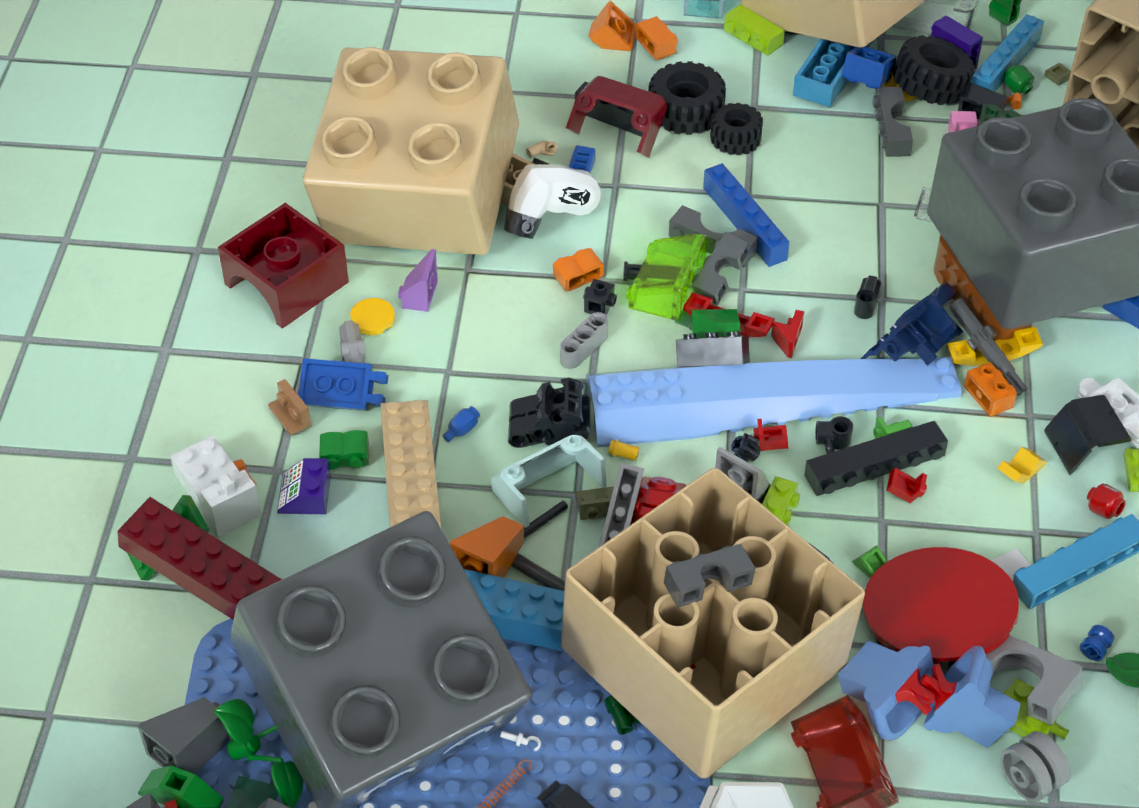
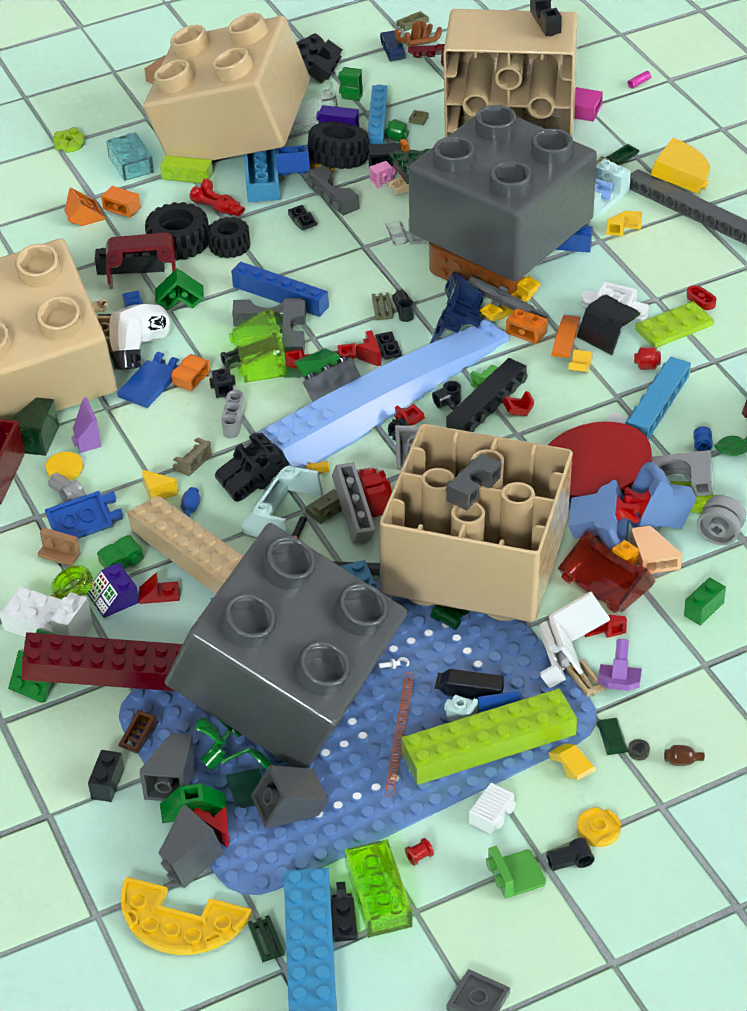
camera: 30 degrees left, 5 degrees down
none -> clear green slope [10,397,59,456]
none -> clear neon green wheel [51,565,94,600]
none -> black brick [88,750,124,802]
none -> blue tile [117,351,179,408]
none -> reddish brown slope [118,710,159,754]
none -> red slope [139,573,179,604]
none -> yellow slope [142,470,179,499]
none -> green brick [155,268,204,310]
none -> dark tan hinge [173,438,212,476]
none -> red piece [189,179,245,217]
none -> black slope [288,205,317,230]
none -> olive tile [372,292,393,320]
none -> black slope [375,331,402,360]
none -> orange slope [551,315,581,358]
none -> light orange bracket [612,540,640,571]
none -> light nougat slope [630,526,682,575]

